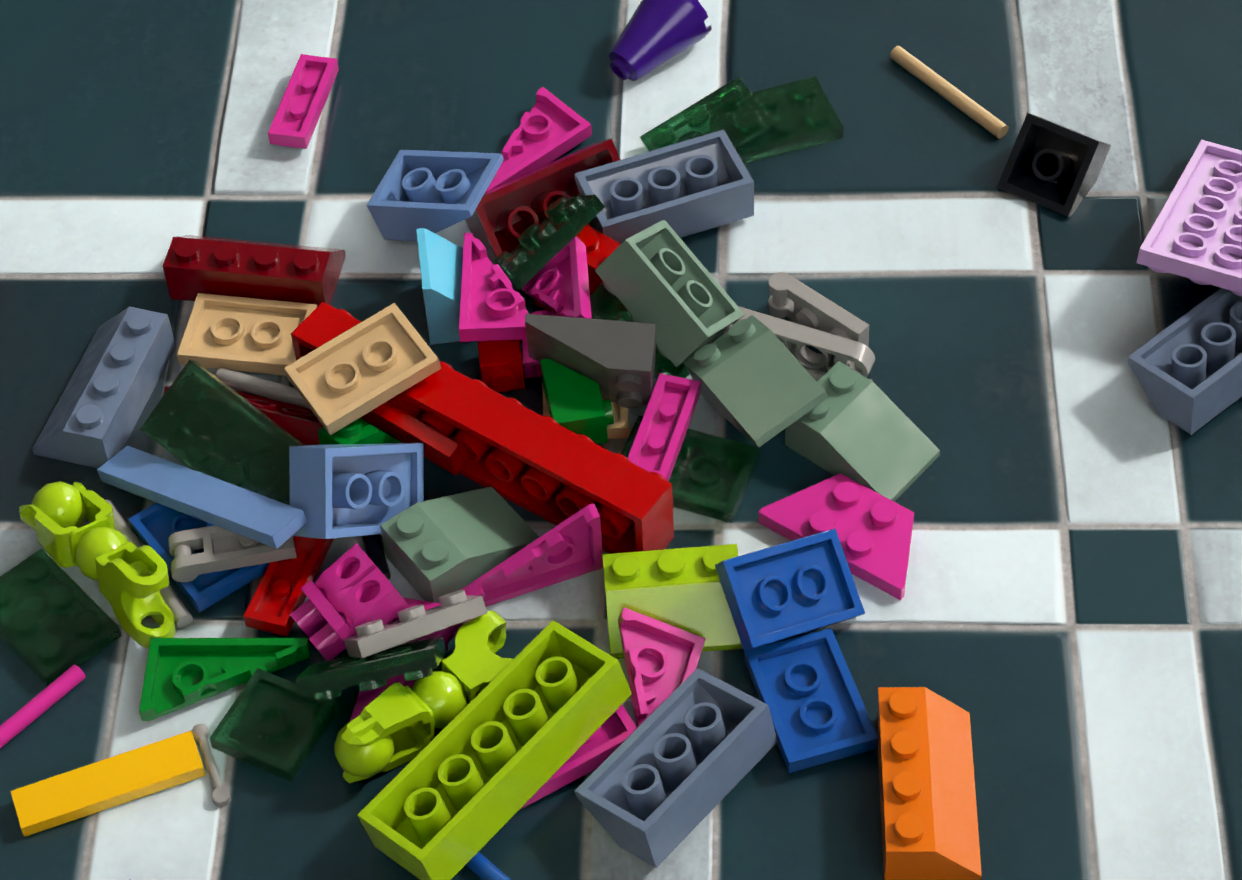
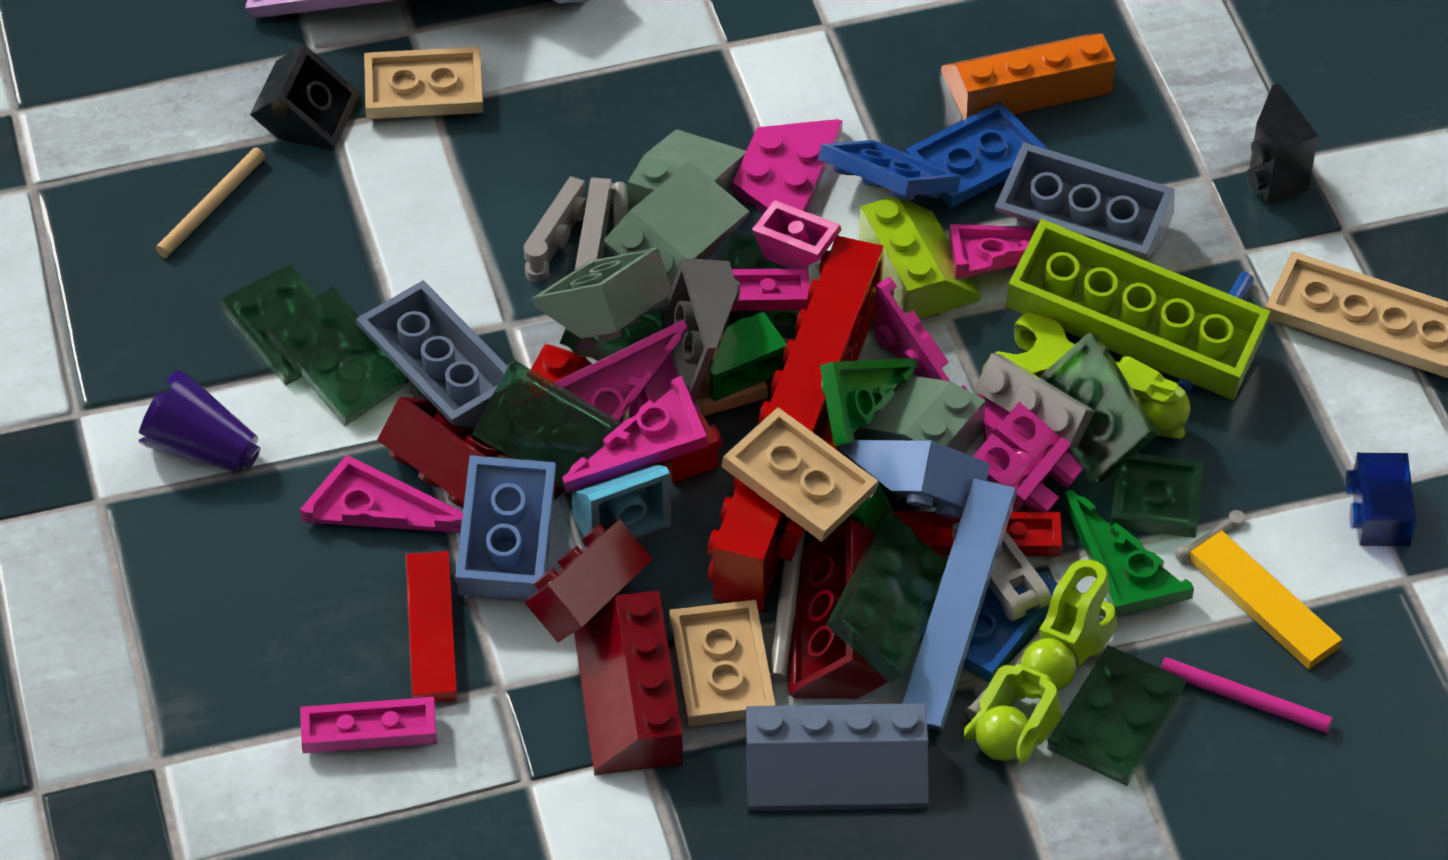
camera: 110 degrees left, 0 degrees up
none -> tan plate [364,47,483,119]
none -> red tile [406,551,457,702]
none -> dark red brick [524,519,652,643]
none -> dark pink slope [752,200,842,269]
none -> green wing [820,358,918,446]

